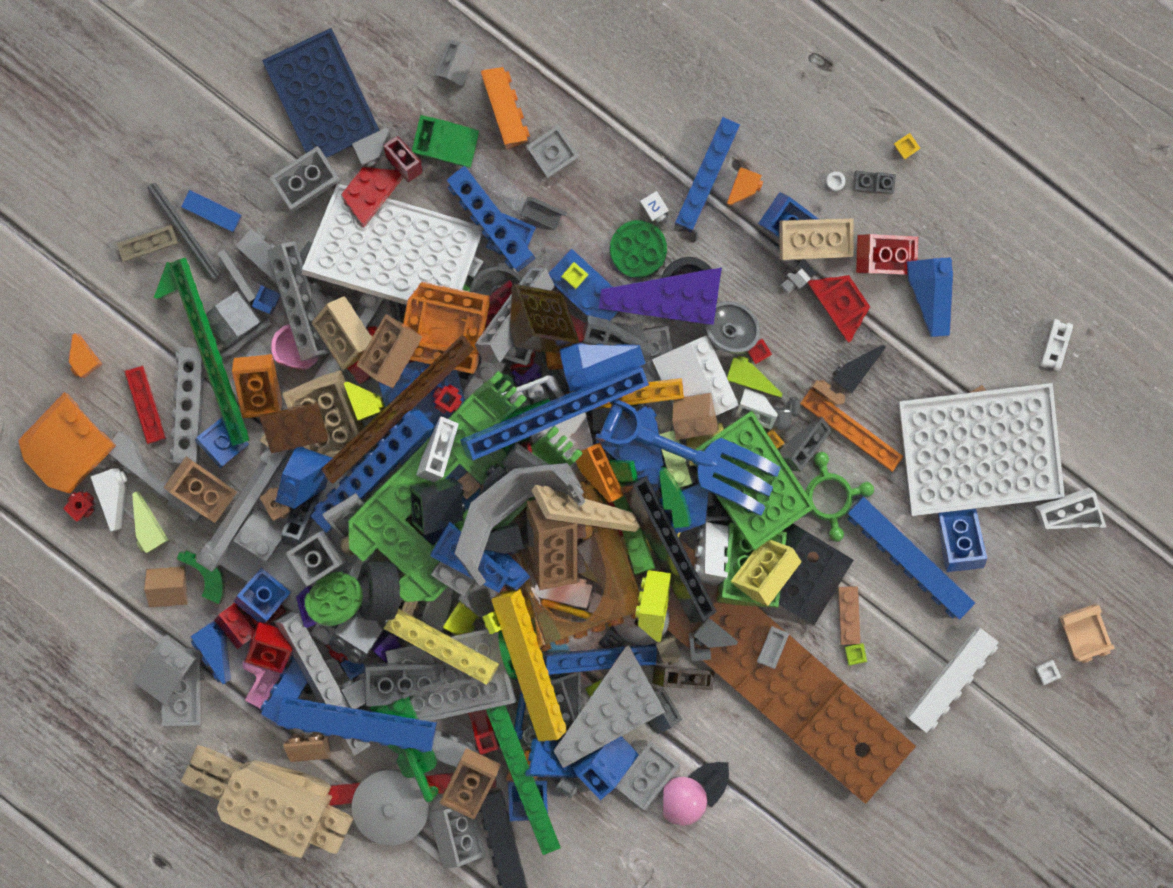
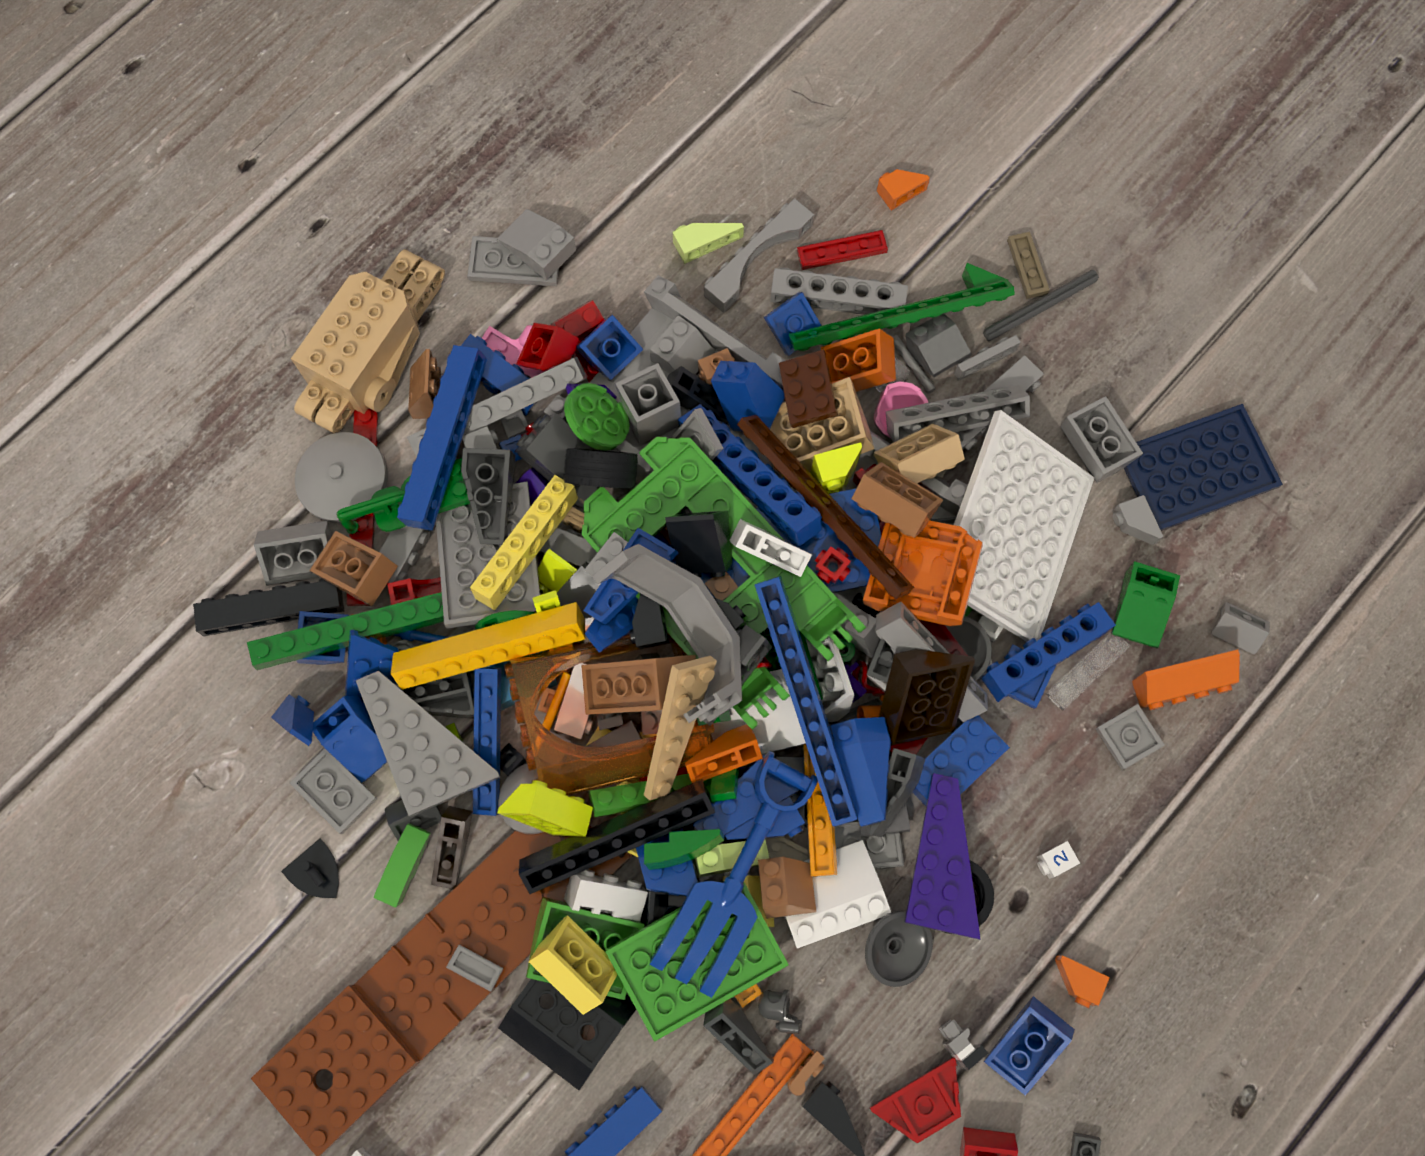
camera: 95 degrees right, 15 degrees down
orange wedge [18,392,116,494] -> none
red brick [63,491,96,522] -> none
white slope [91,468,128,531] -> none
medium nougat slope [144,566,188,608] -> none
medium nougat slope [163,456,237,523] -> none
green arch [176,550,225,604] -> none
blue tile [181,190,242,232] -> none
blue slope [190,621,231,684] -> none
blue panel [252,285,281,315] -> none
red wing [341,167,404,227] -> none
dark red brick [384,136,423,182] -> none
dark grey panel [520,197,567,230] -> none
light grey bush [555,777,580,799] -> none
neon yellow tile [561,262,589,289] -> none
green tile [610,220,667,278] -> none
dark tan slope [655,634,682,665] -> none
bright pink cylinder [663,777,707,826] -> none
blue brick [675,117,740,232] -> none
dark grey panel [688,633,711,661] -> none
dark grey slope [693,618,738,648] -> none
lime slope [727,356,782,398] -> none
white slope [735,388,778,429] -> none
red plate [748,338,772,364] -> none
tan plate [779,218,854,260] -> none
bright green piece [805,452,874,542] -> none
white tile [826,172,845,191] -> none
nougat plate [838,586,860,645] -> none
lime tile [844,643,867,666] -> none
none -> blue slope [271,694,314,746]
none -> bright green slope [373,823,431,908]

